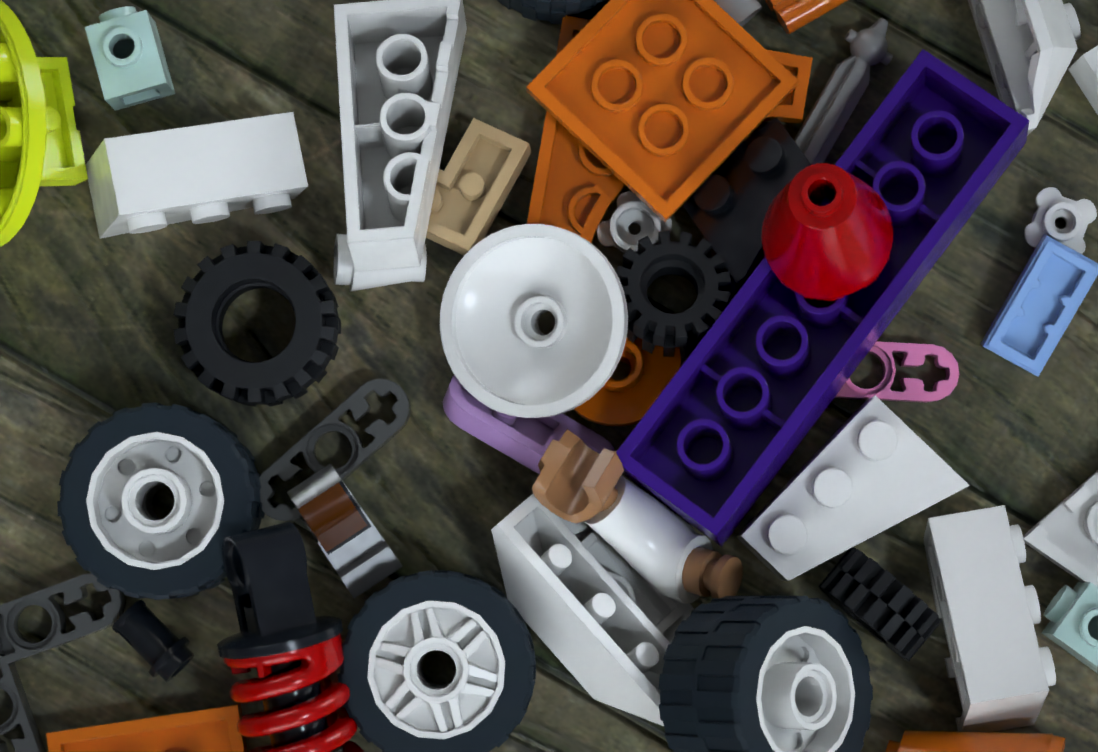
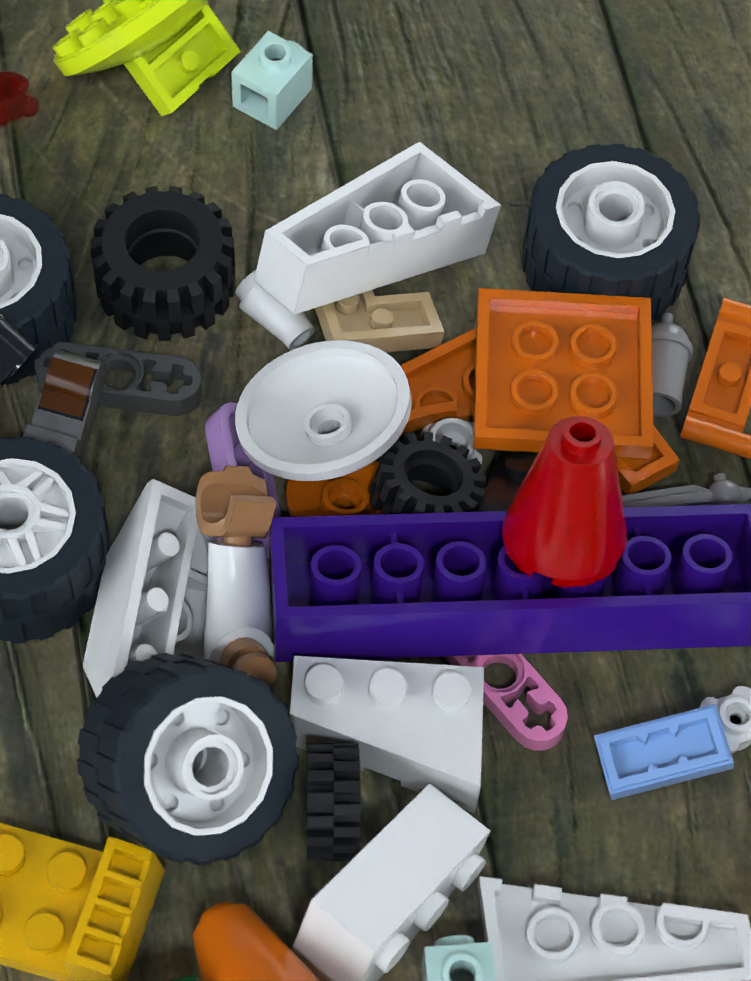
camera: 45 degrees right, 25 degrees down
white wedge [86,112,308,239] -> none

